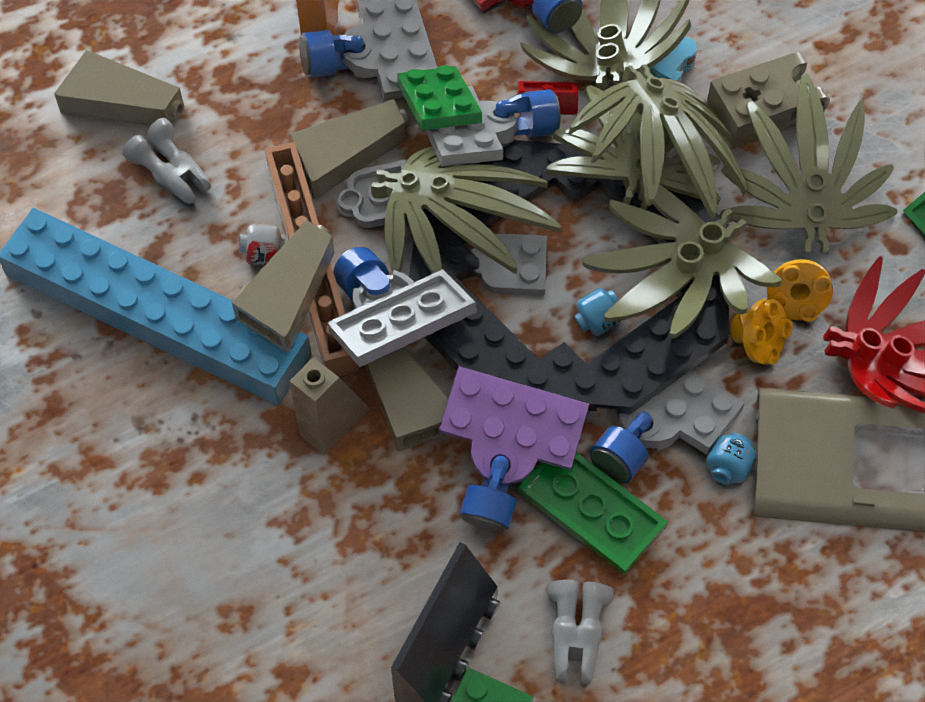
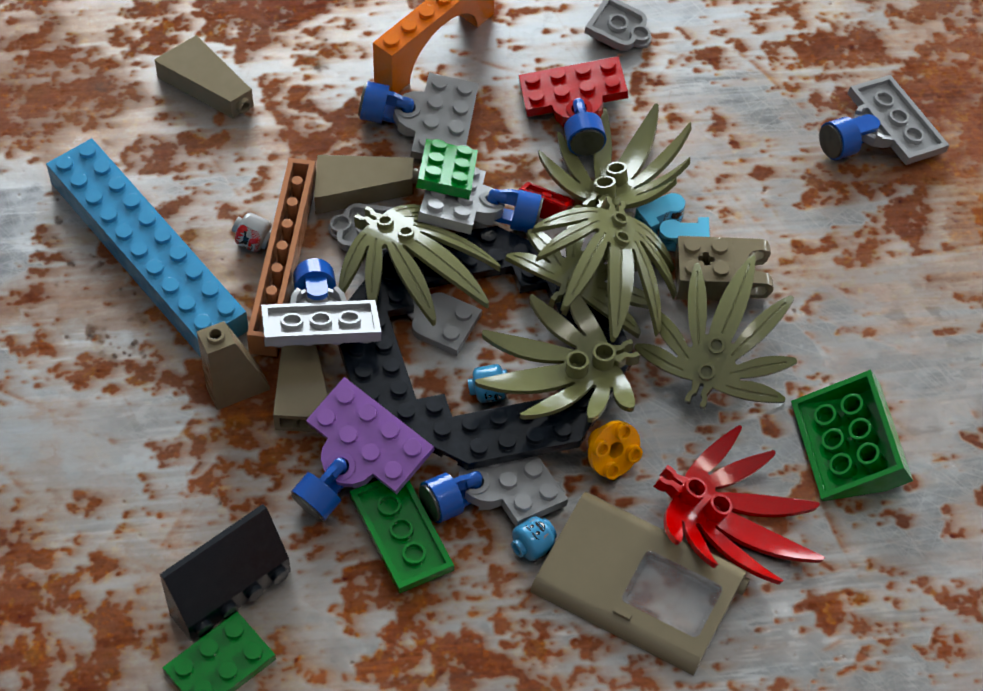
camera: 20 degrees right, 5 degrees down
light grey piece [122,118,211,204] -> none
dark tan slope [232,220,334,353] -> none
light grey piece [547,580,614,684] -> none
light orange plate [767,259,833,322] -> none
none -> medium azure leg [658,217,710,251]

